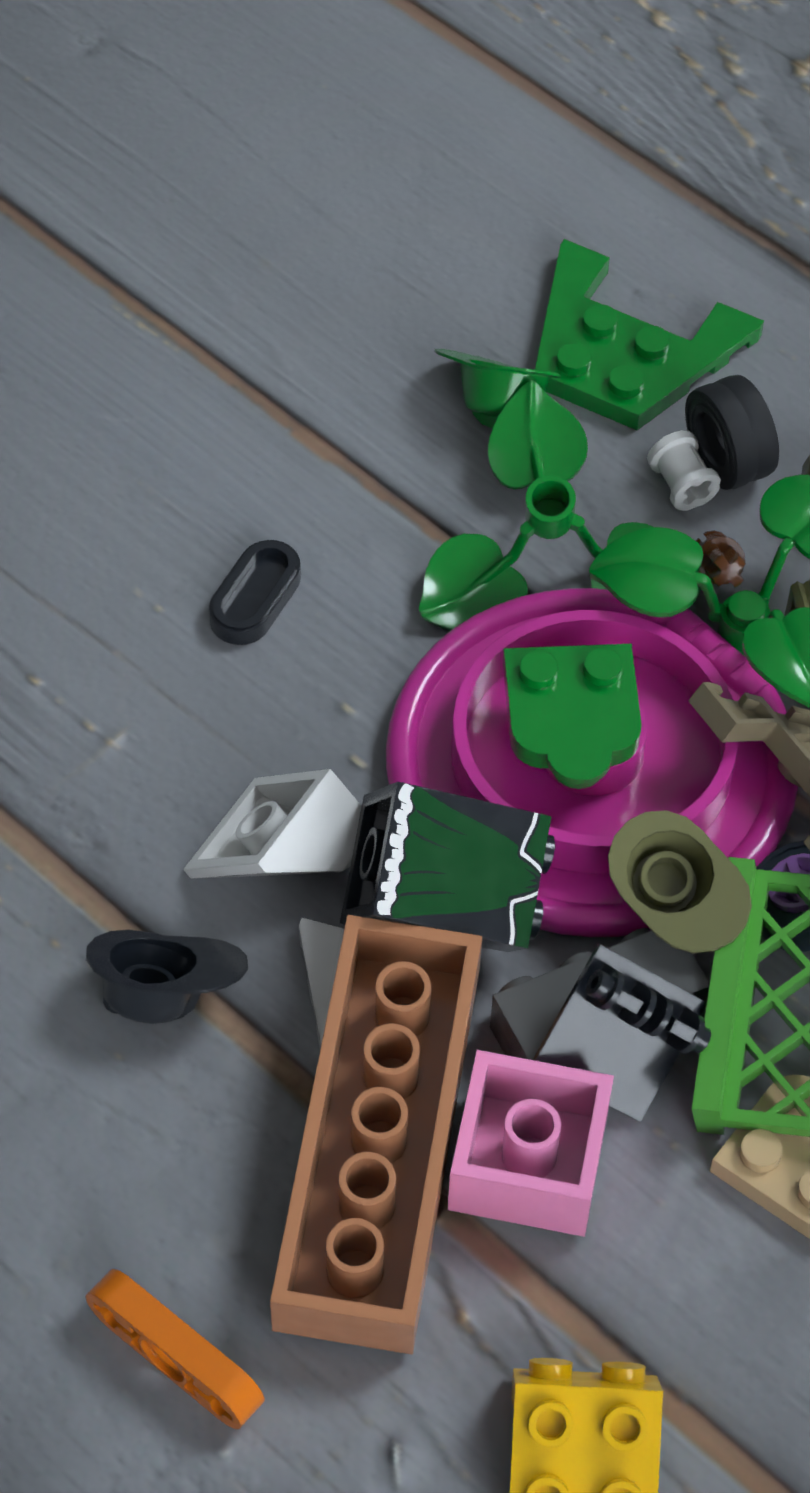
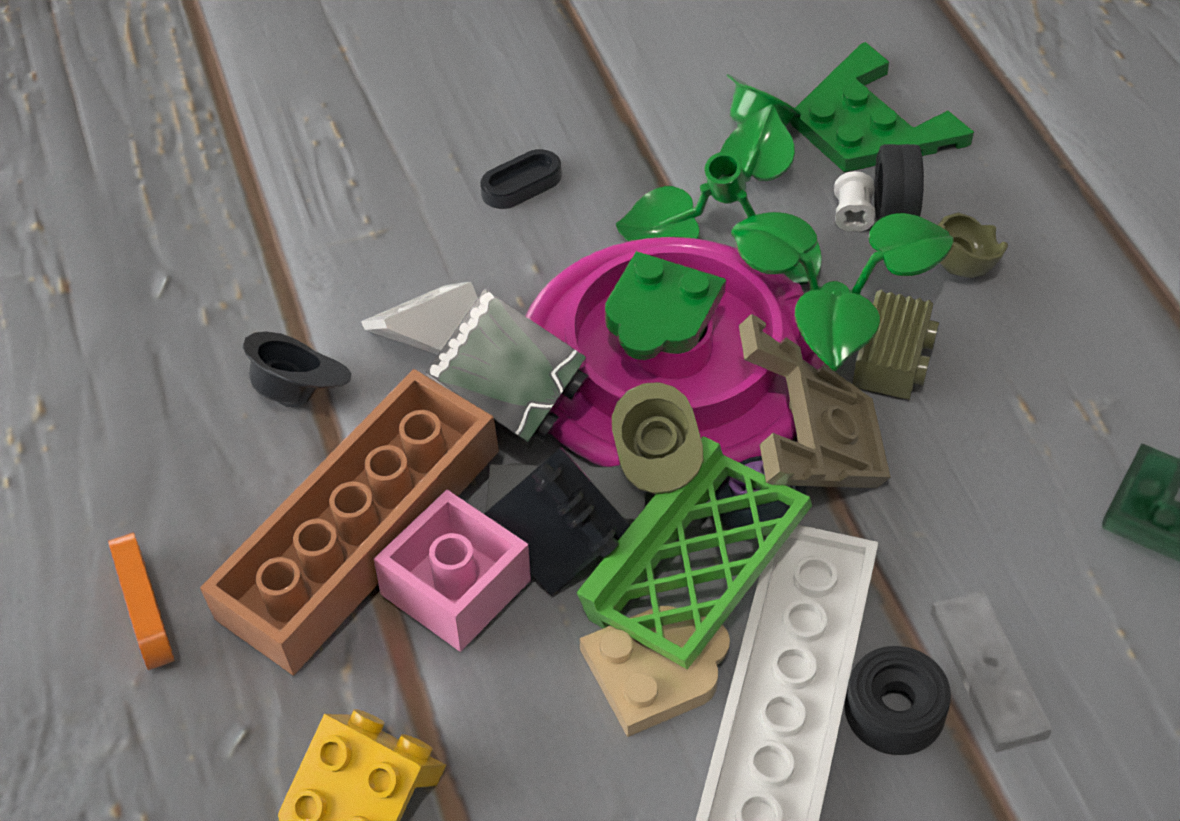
camera: 30 degrees right, 5 degrees down
reddish brown axle [696,530,746,588] -> none

